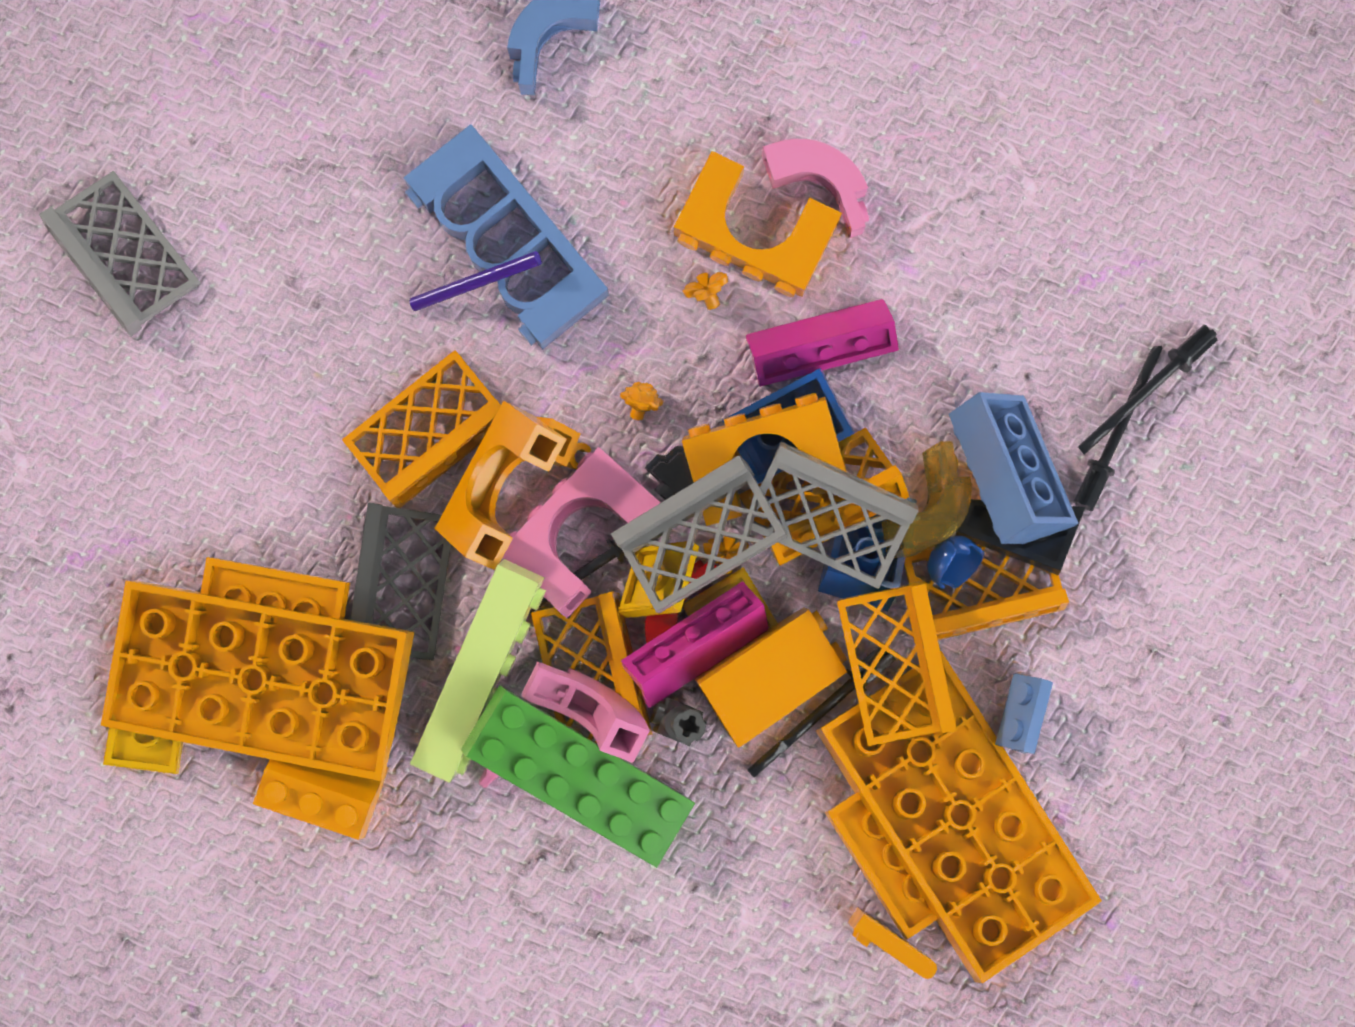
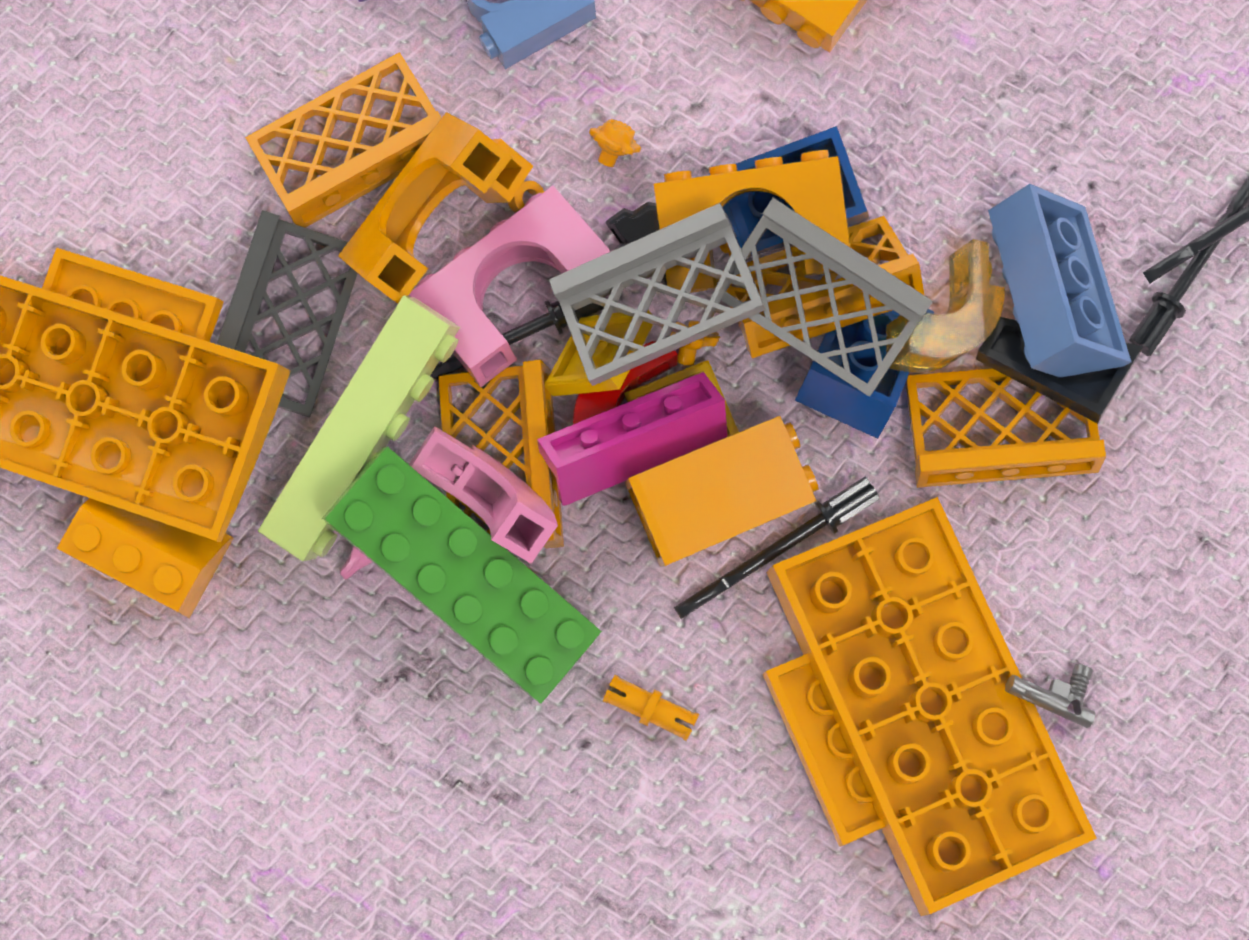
camera: 15 degrees right, 5 degrees down
dark grey connector [650,697,706,746] -> none
light orange plant [682,272,728,310] -> none
dark pink panel [746,299,899,387] -> none
light orange fence [837,580,957,746] -> none
light orange container [848,907,937,979] -> none
blue hair [926,536,984,589] -> none
medium blue bracket [995,674,1053,754] -> none
none -> light orange pin [602,674,699,741]
none -> flat silver hose [1005,664,1096,728]

